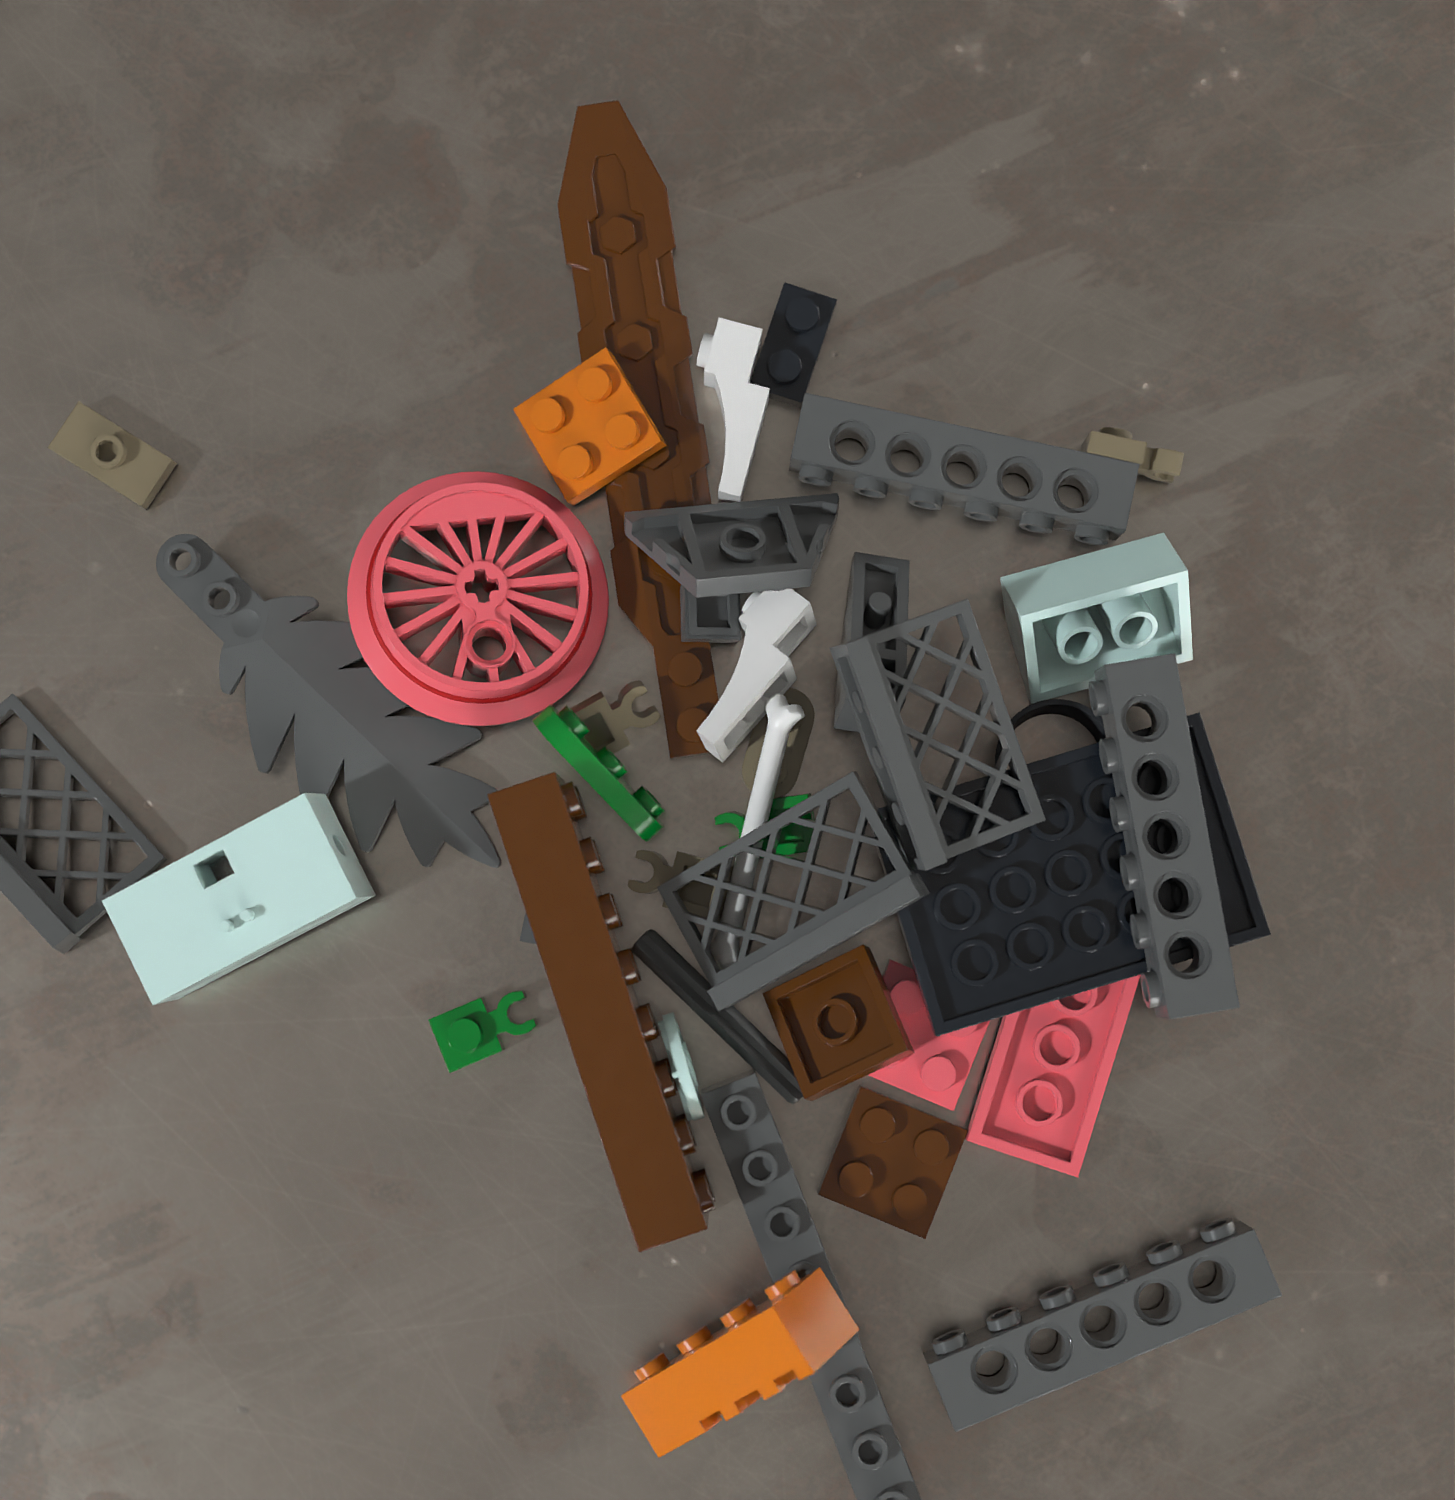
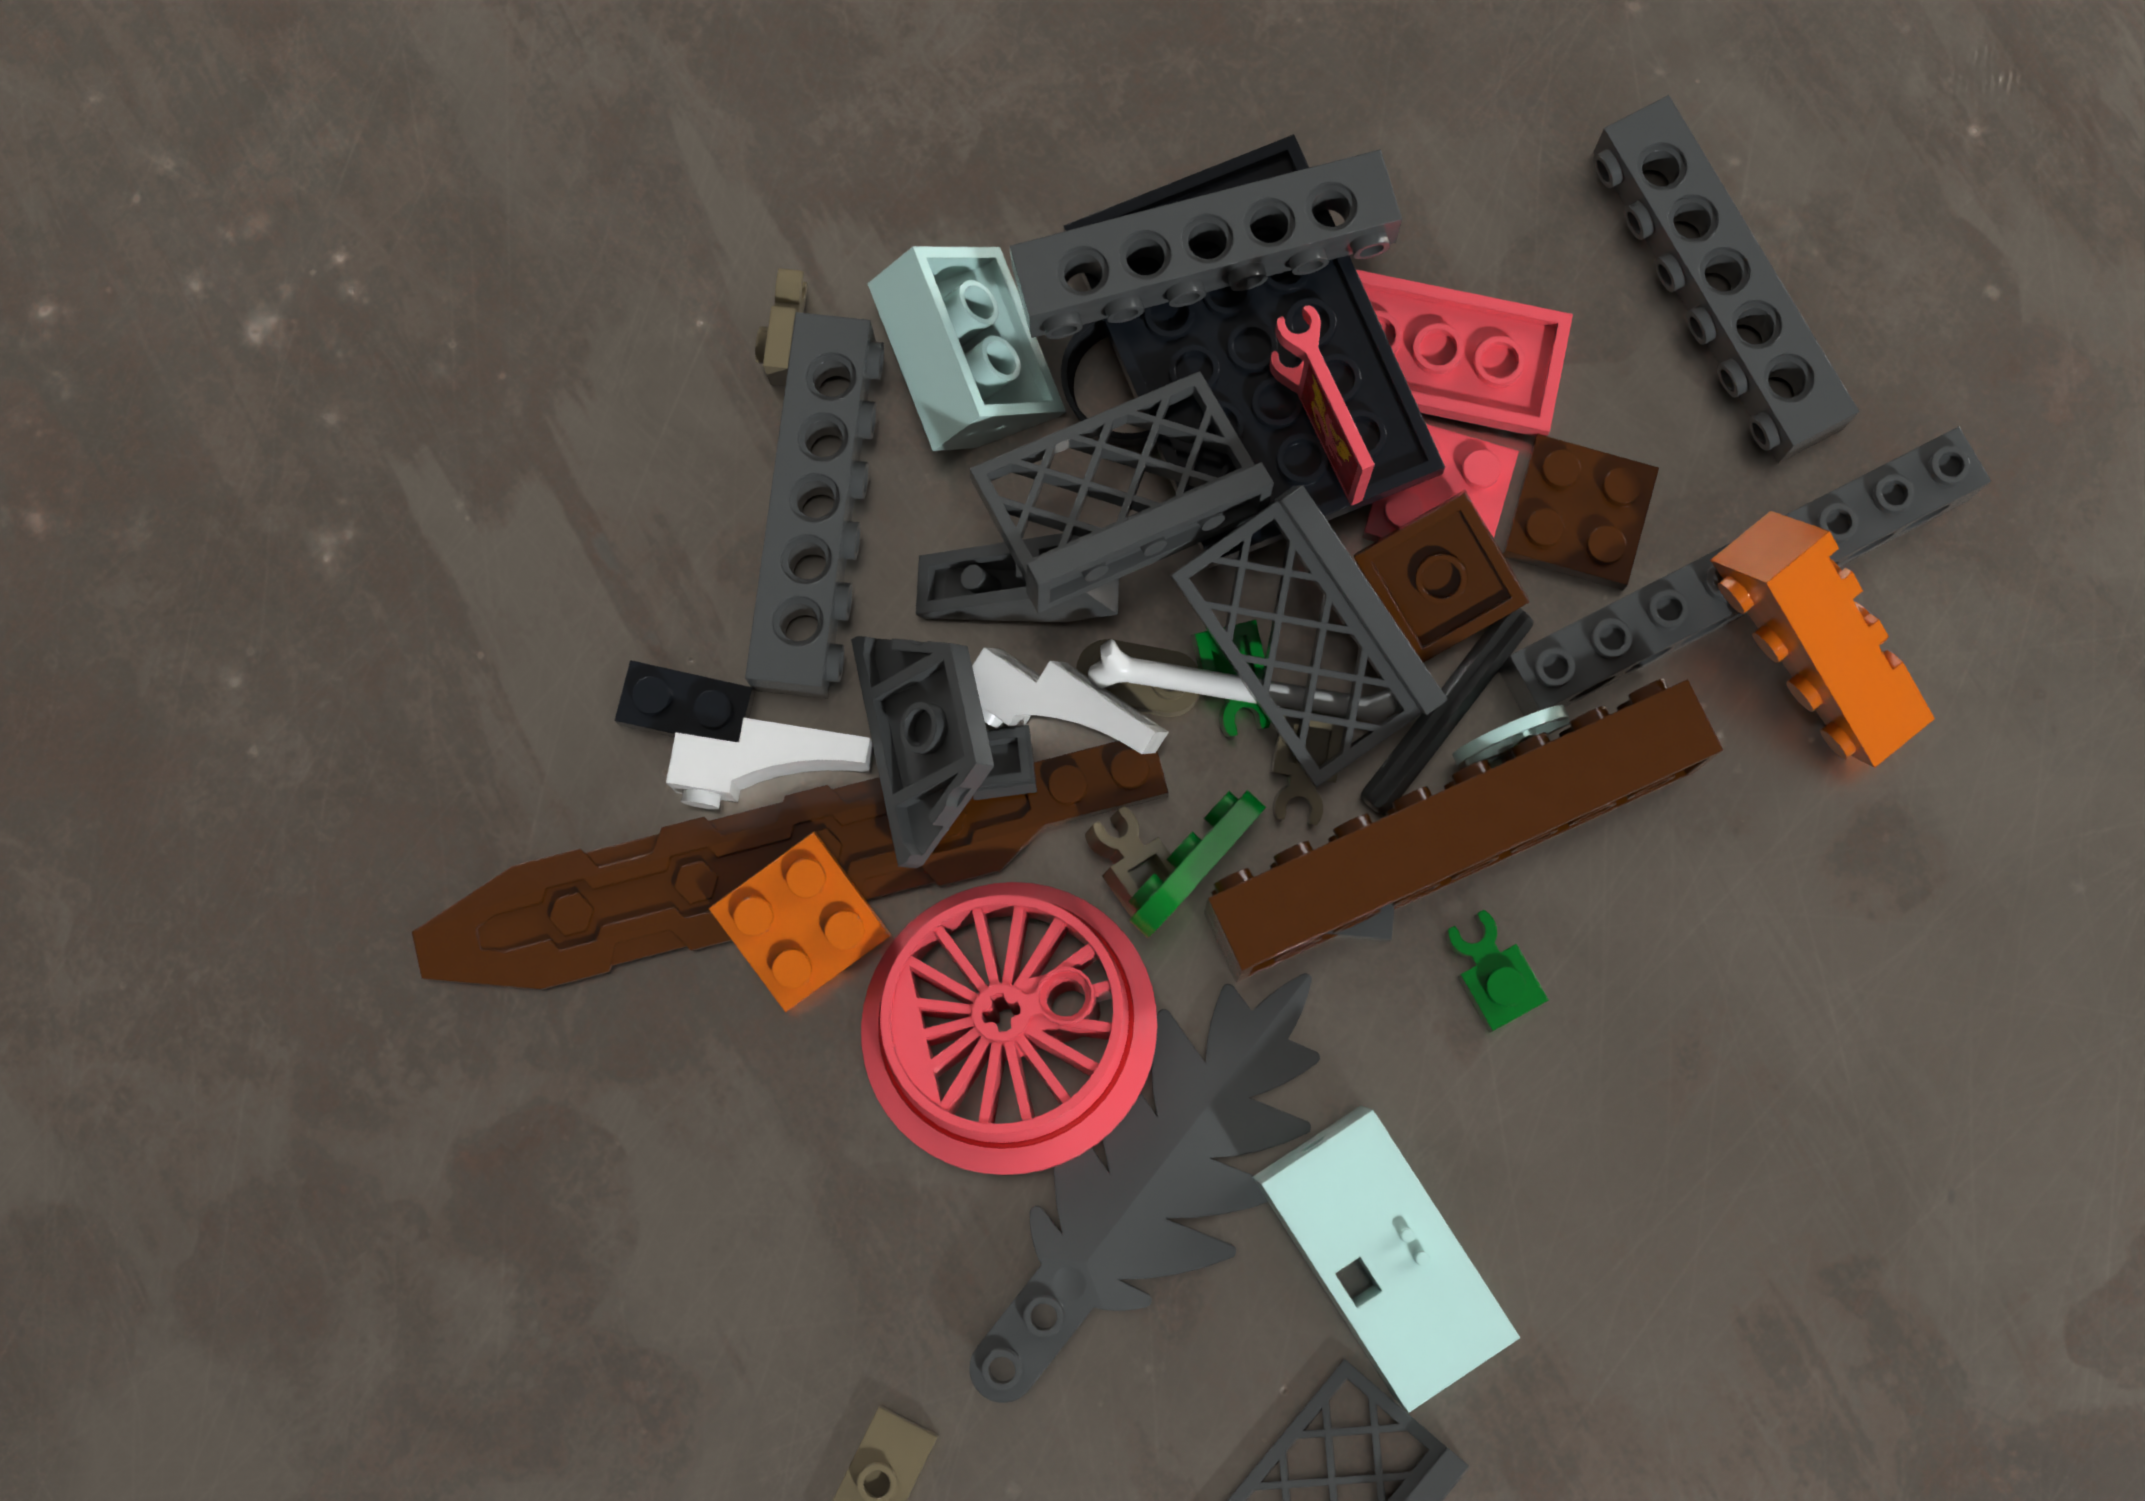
camera: 90 degrees left, 5 degrees down
none -> coral flag [1269,305,1375,506]

